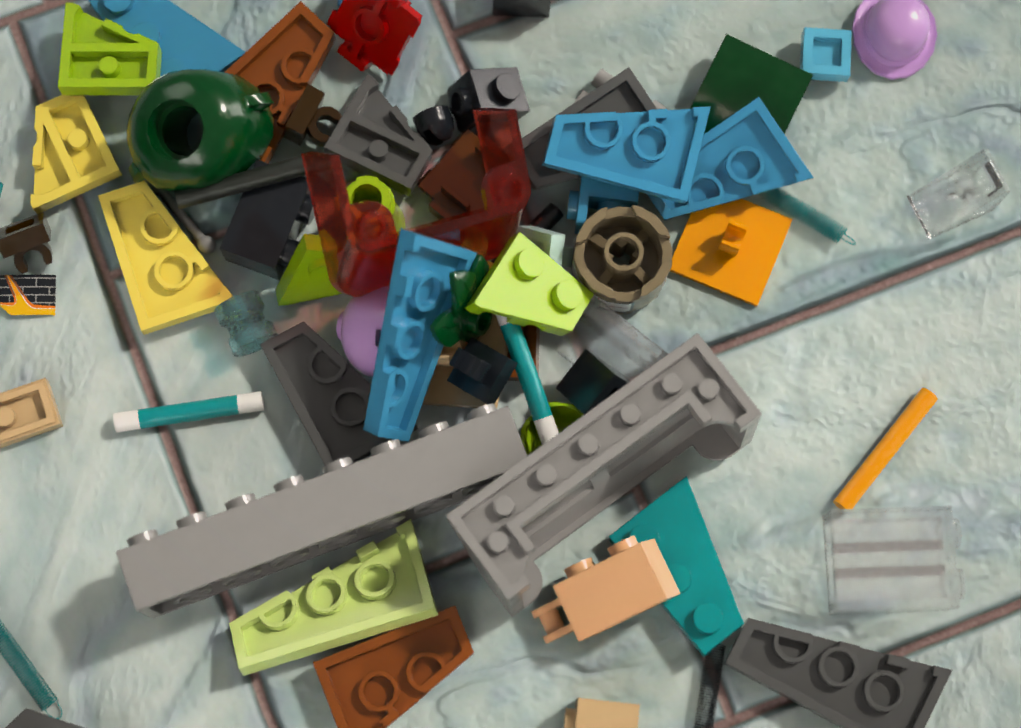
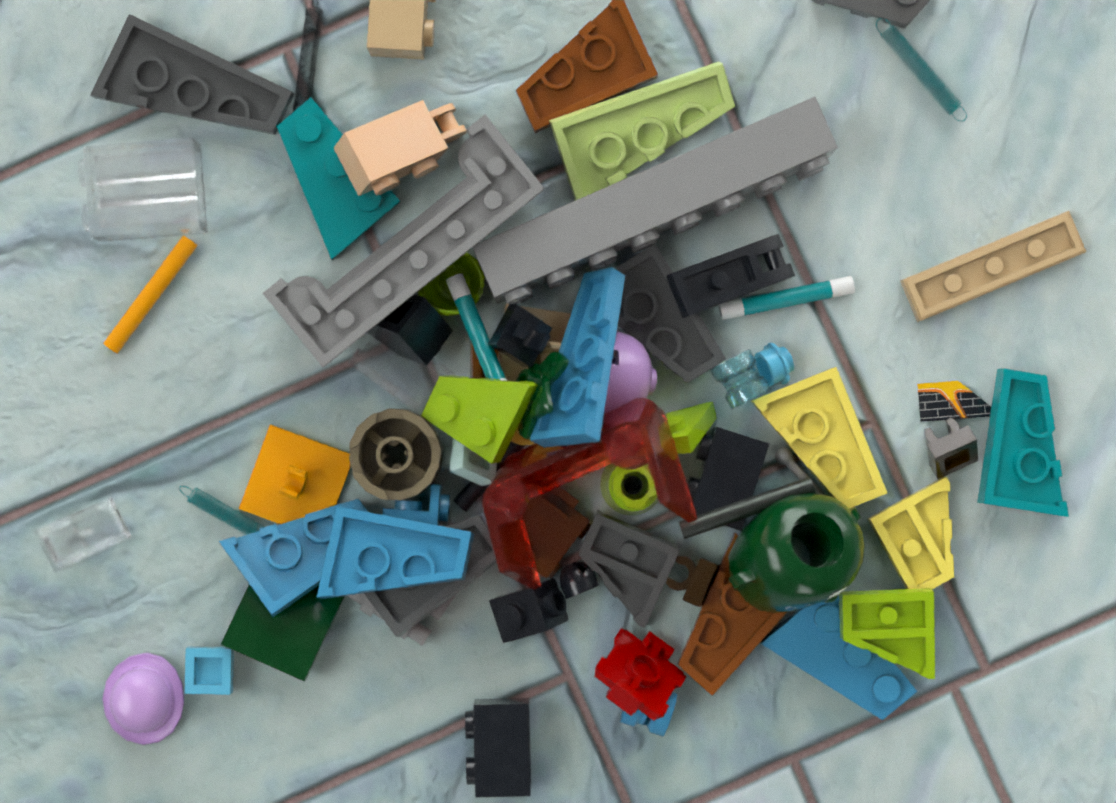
camera: 175 degrees left, 10 degrees up
none -> black plate [666,234,795,318]
none -> medium azure plate [754,343,794,386]

